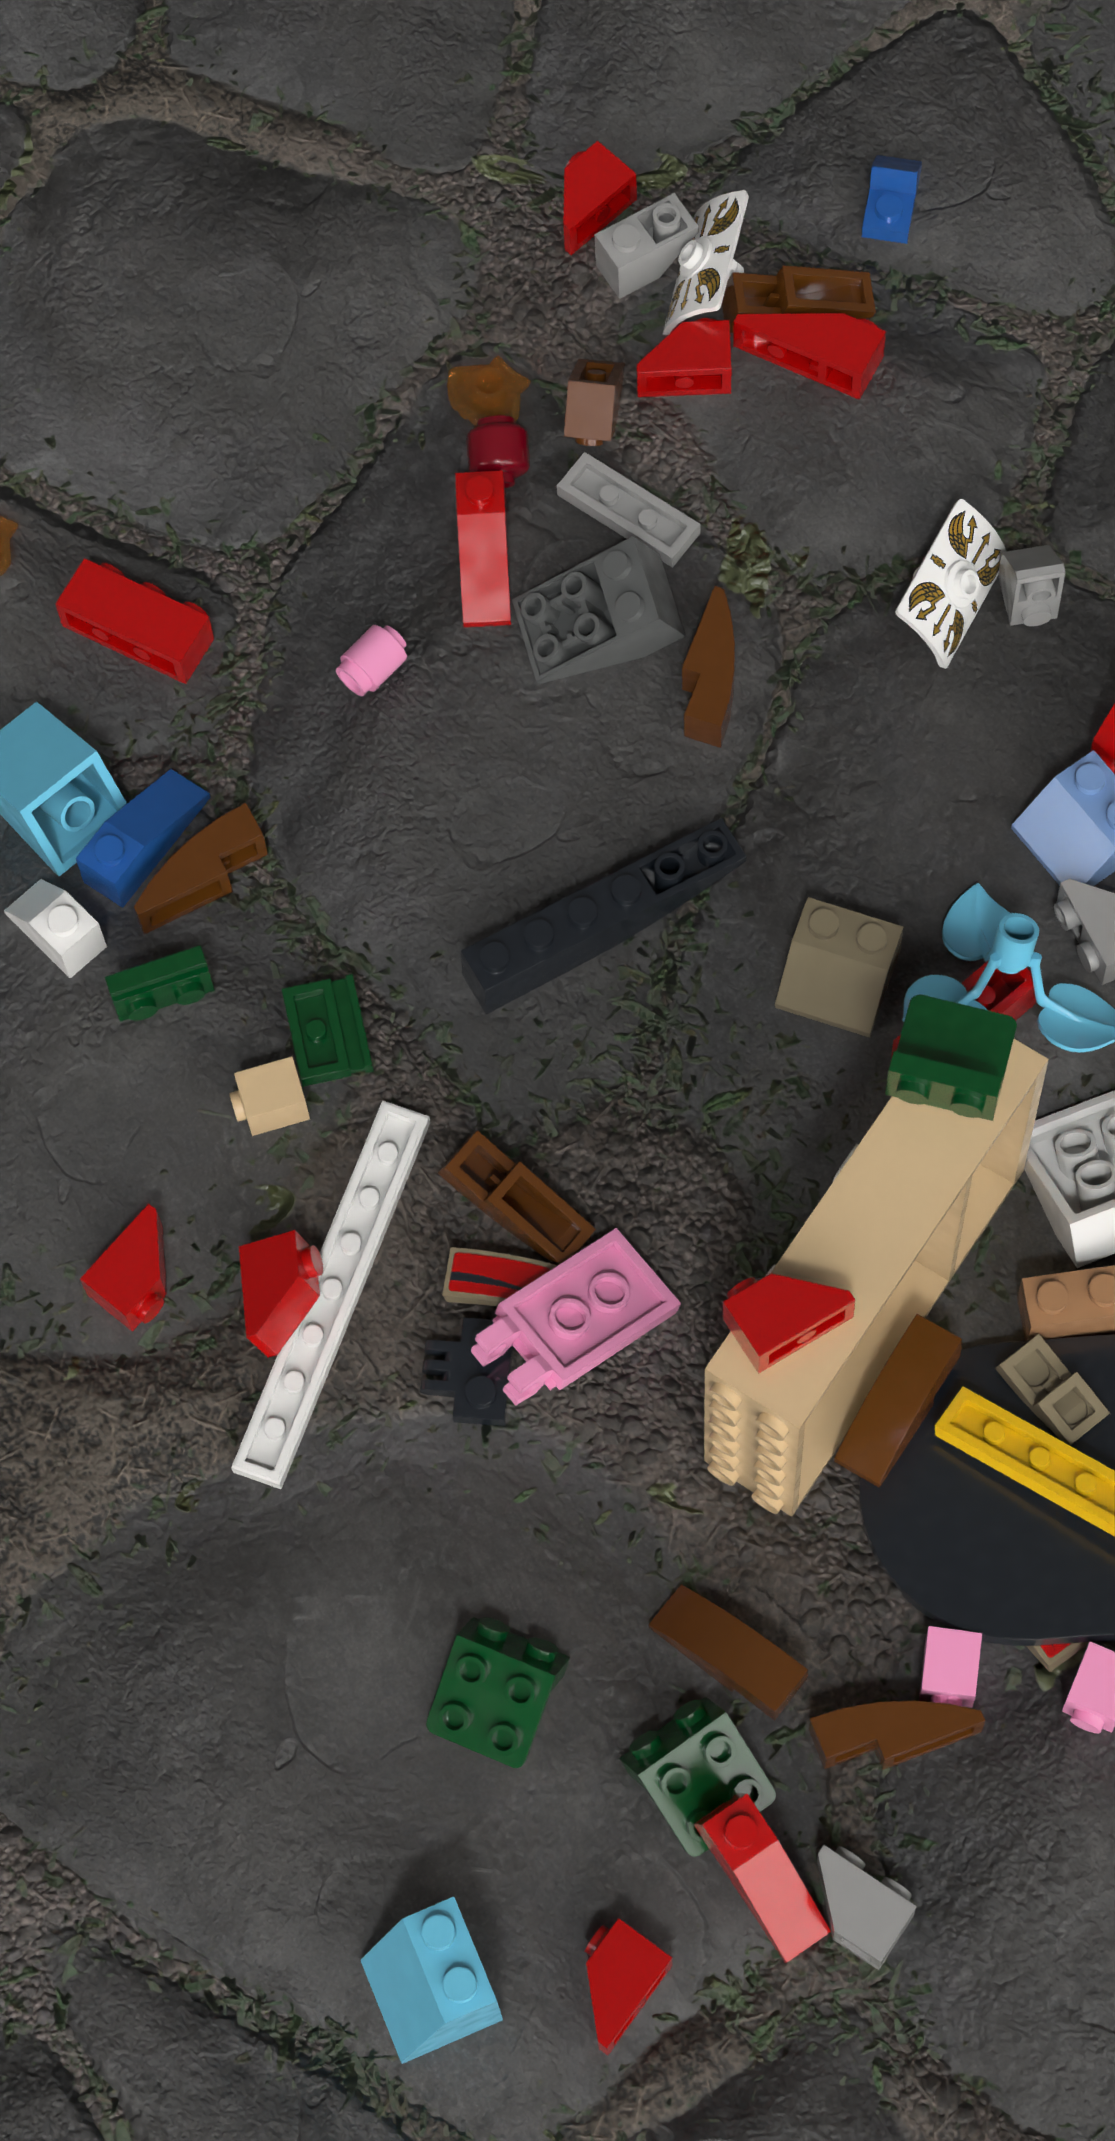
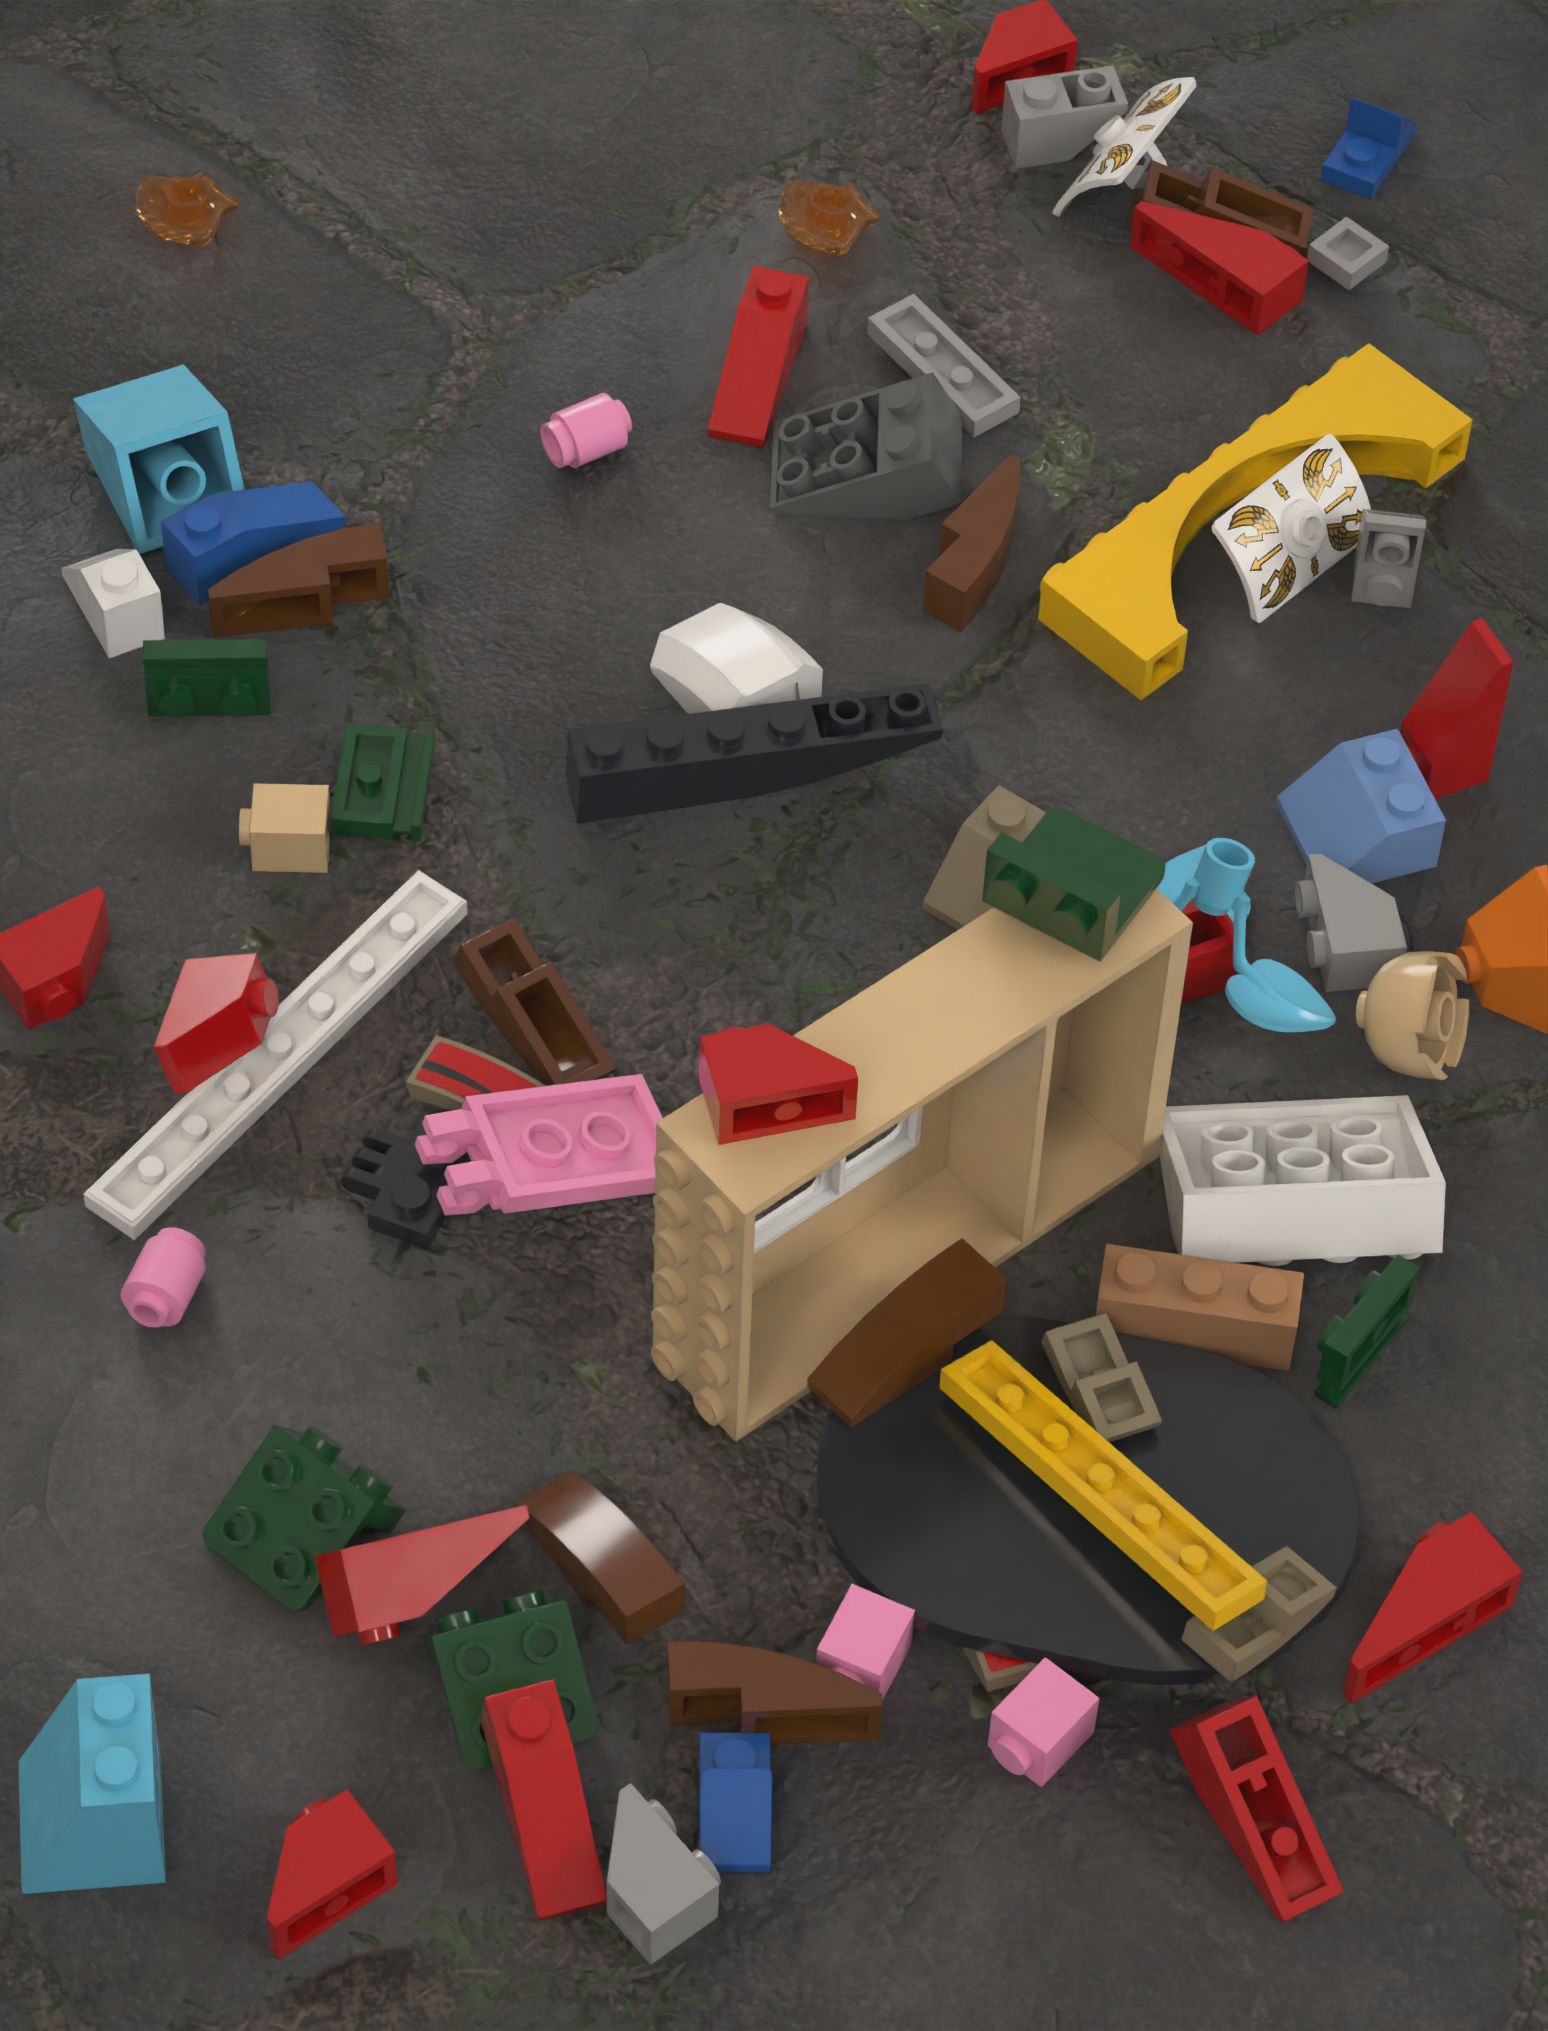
camera: 10 degrees right, 15 degrees down
red brick [55,558,214,684] -> none
dark red head [466,415,530,488] -> none
reddish brown slope [564,359,625,446] -> none
red slope [637,318,732,397] -> none
none -> bright pink brick [120,1227,206,1328]
none -> slope [314,1505,529,1645]
none -> white slope [650,603,823,714]
none -> blue slope [699,1732,772,1872]
none -> yellow arch [1038,343,1473,701]
none -> light grey plate [1307,216,1389,290]

